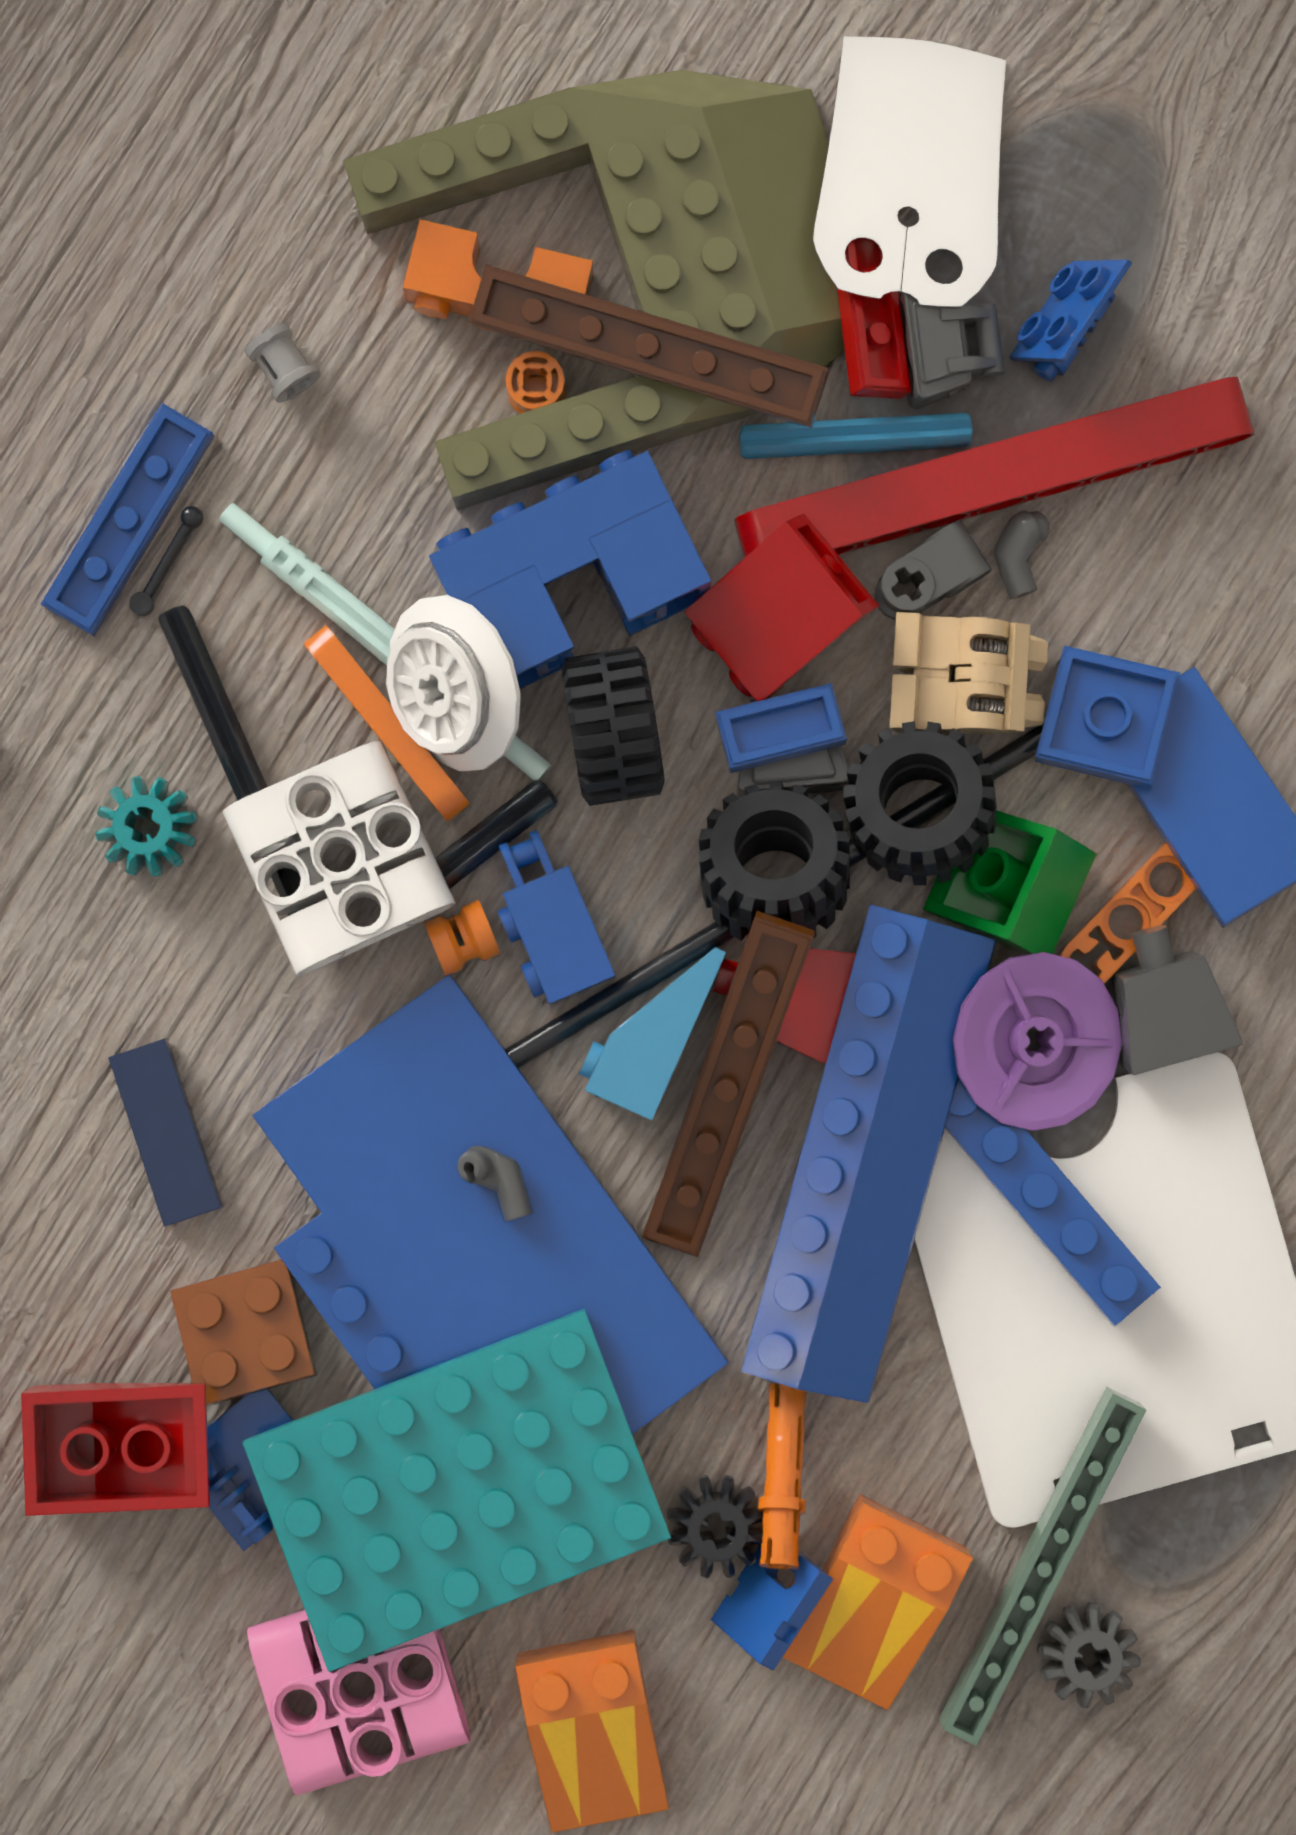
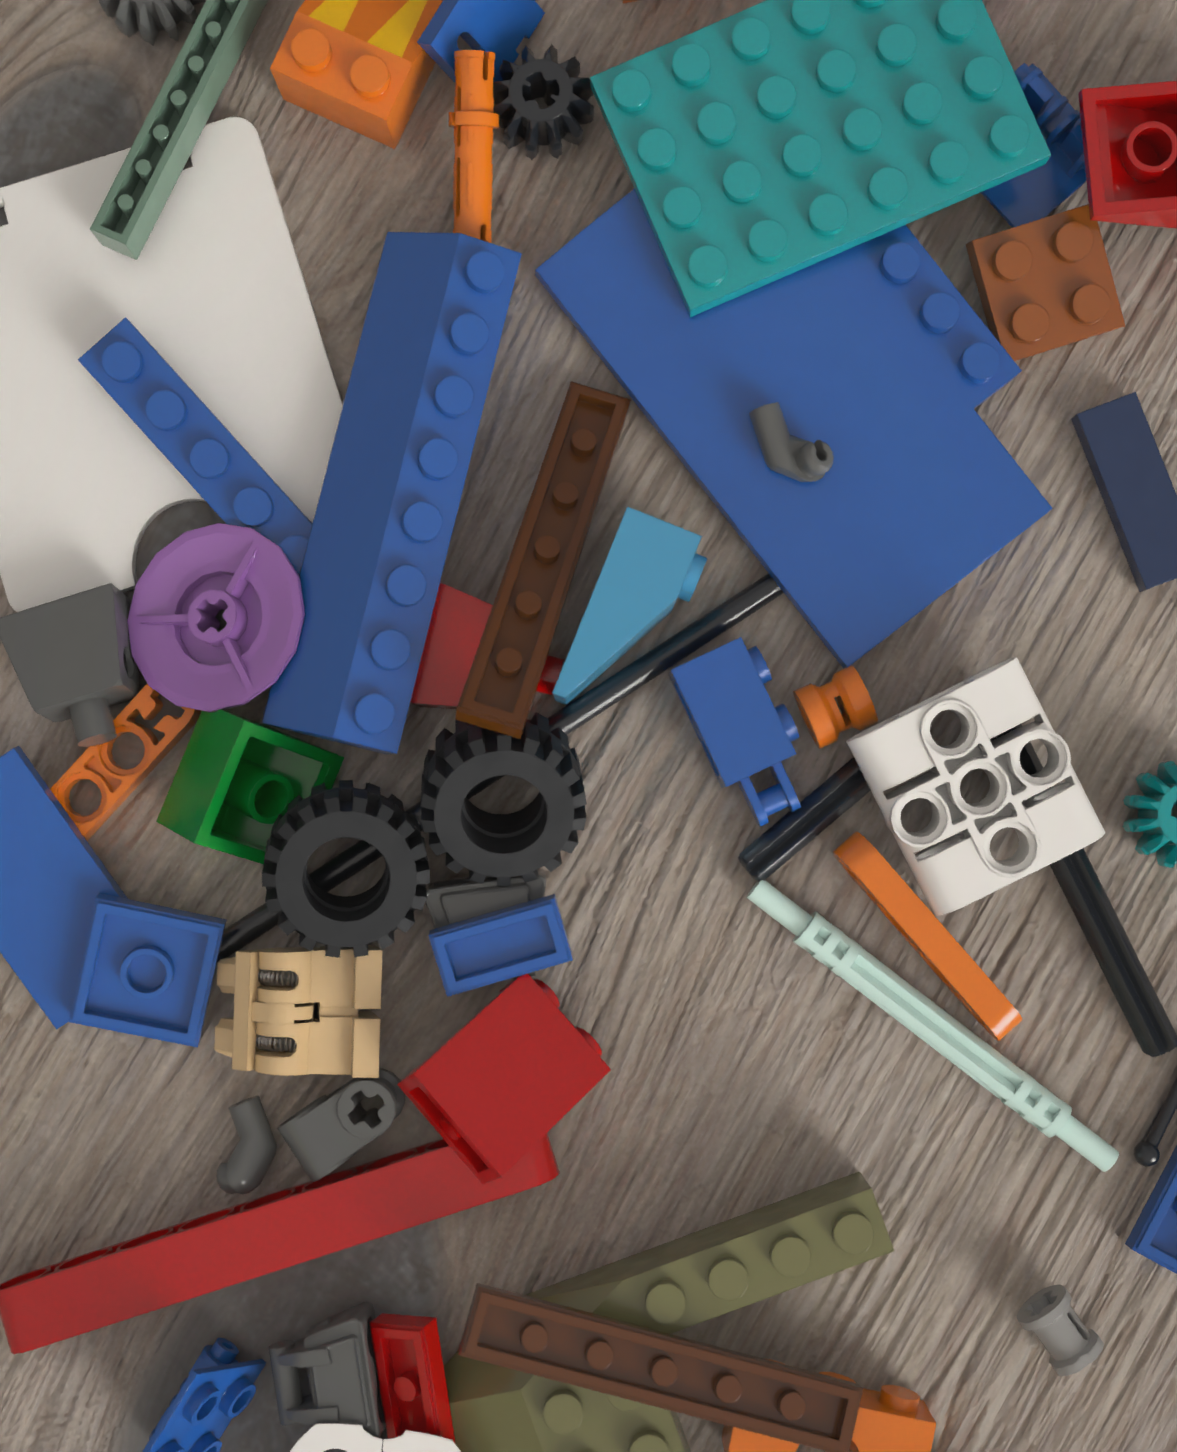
camera: 175 degrees left, 0 degrees up
white piece [386,595,521,771] -> none
blue piece [428,450,711,689] -> none
orange wheel [505,351,566,414] -> none
black tyre [562,646,665,806] -> none
dark azure axle [739,413,973,459] -> none

